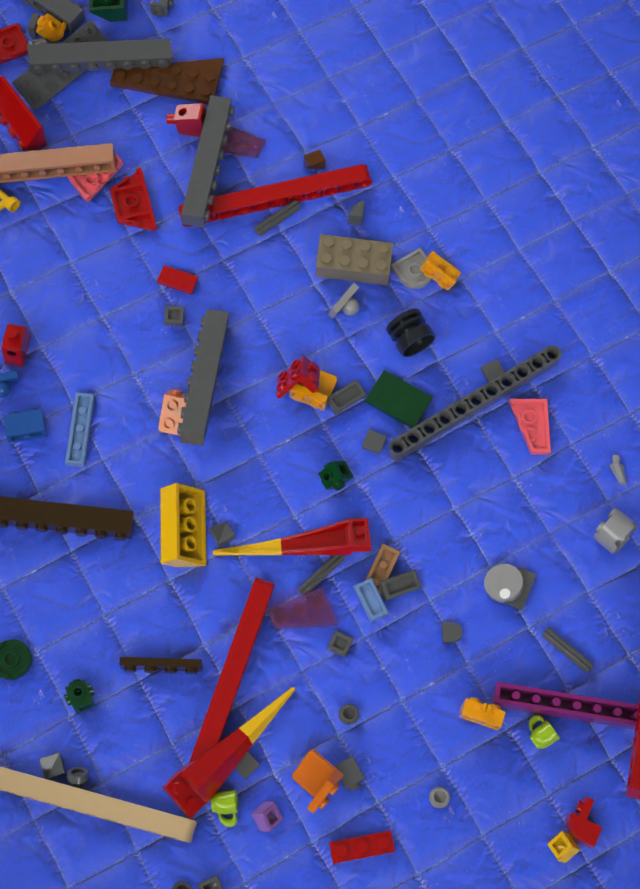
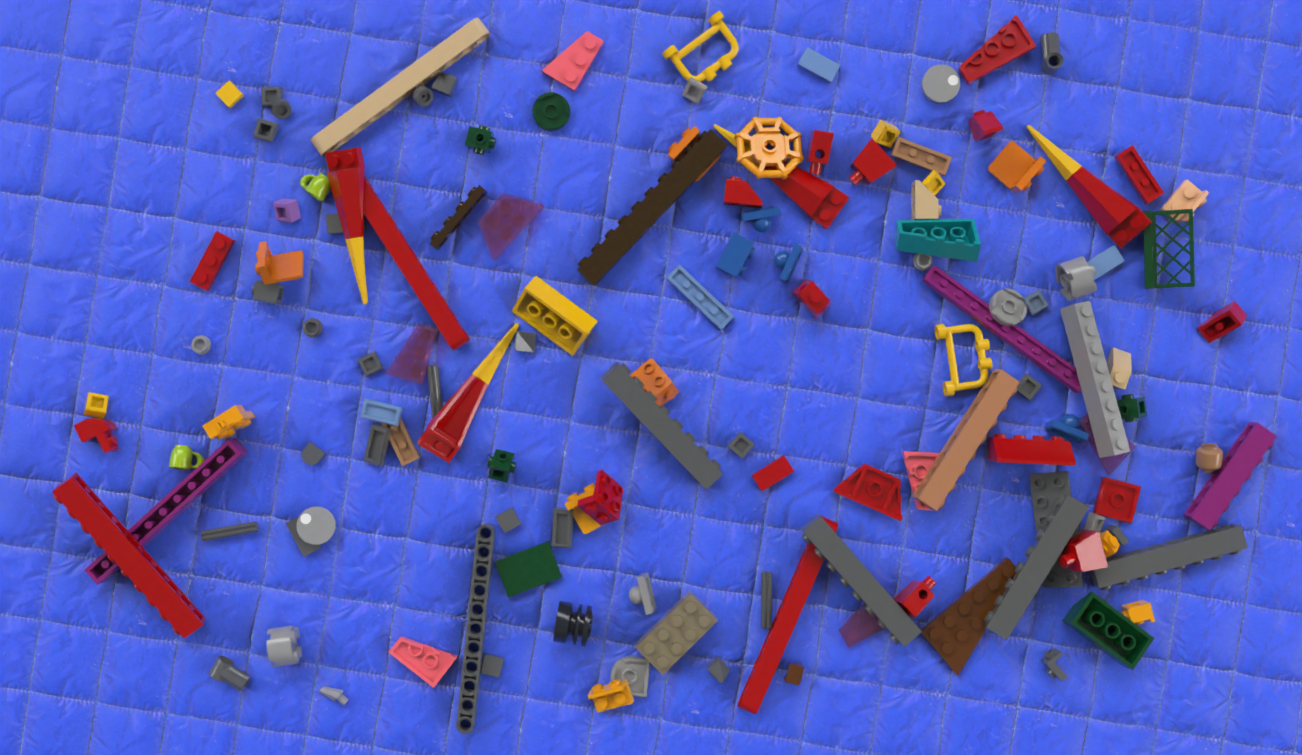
camera: 135 degrees right, 20 degrees up
none -> clear pink wing [478,193,545,261]
none -> torso [1059,530,1108,572]

